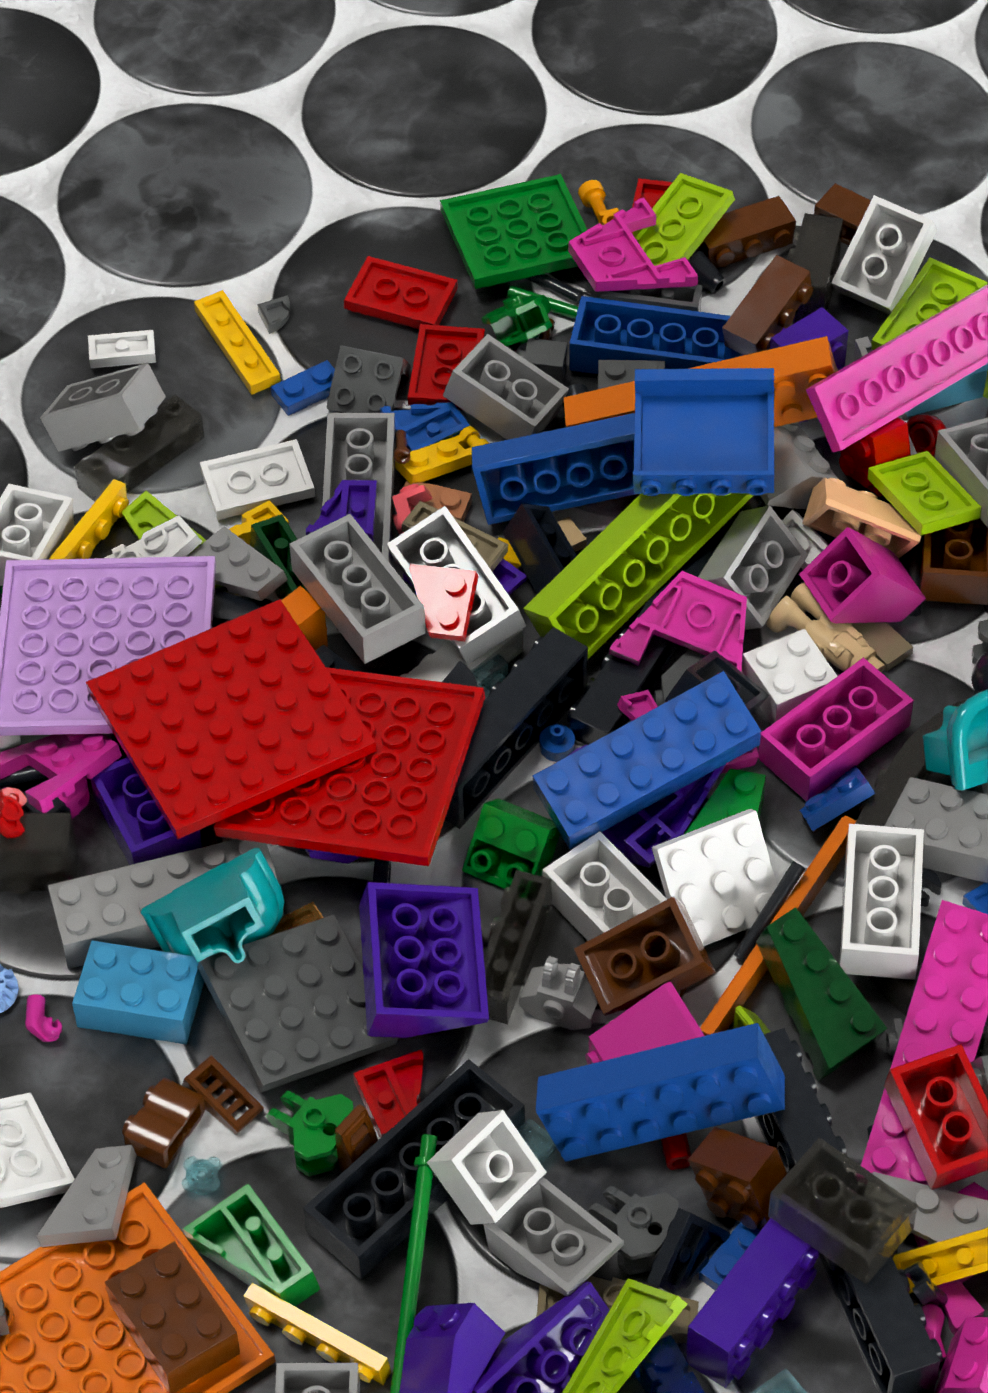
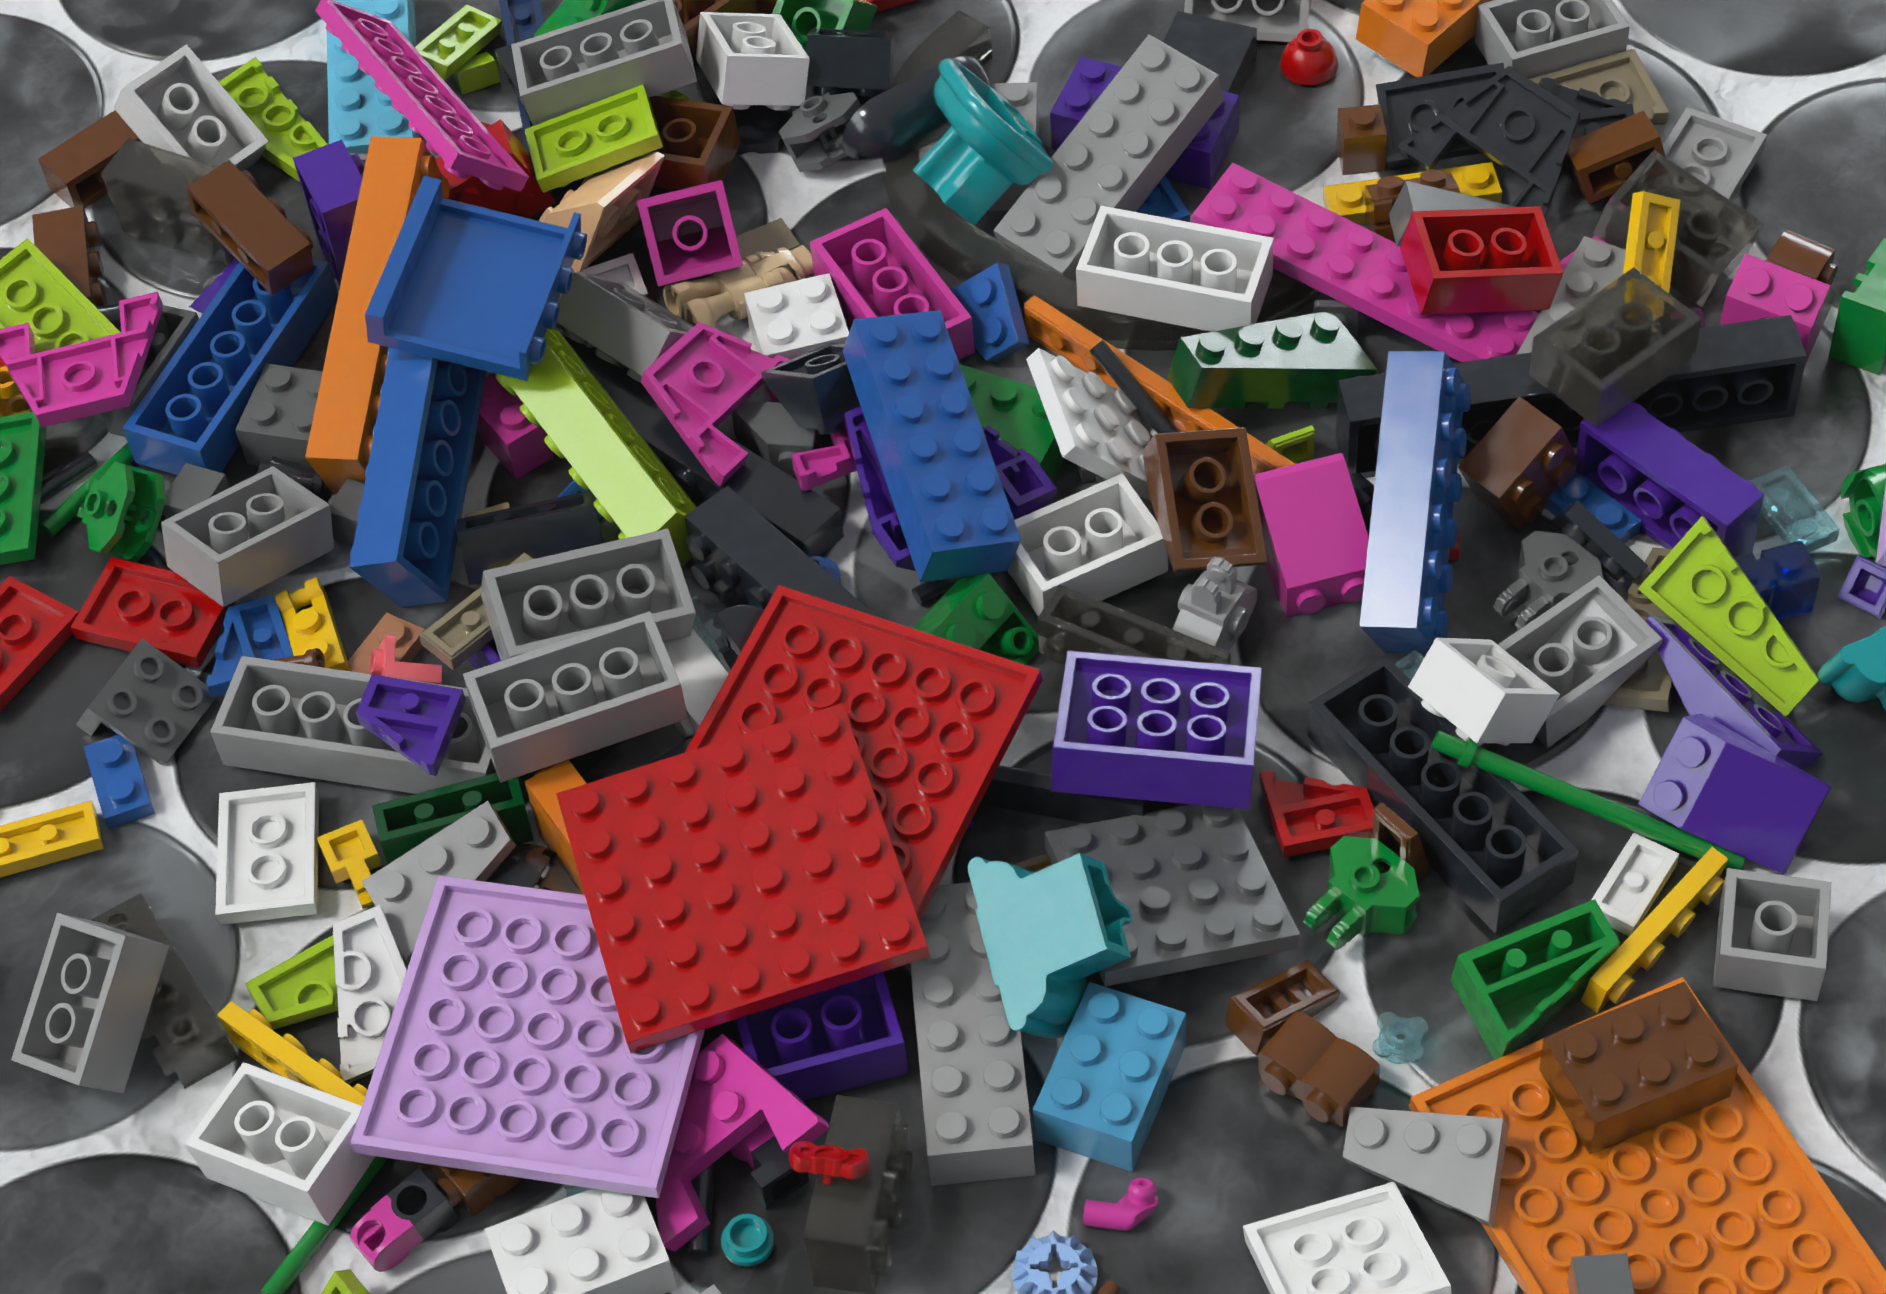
camera: 75 degrees left, 0 degrees up
wing [409,564,479,642] -> none
none -> white plate [1591,833,1679,936]

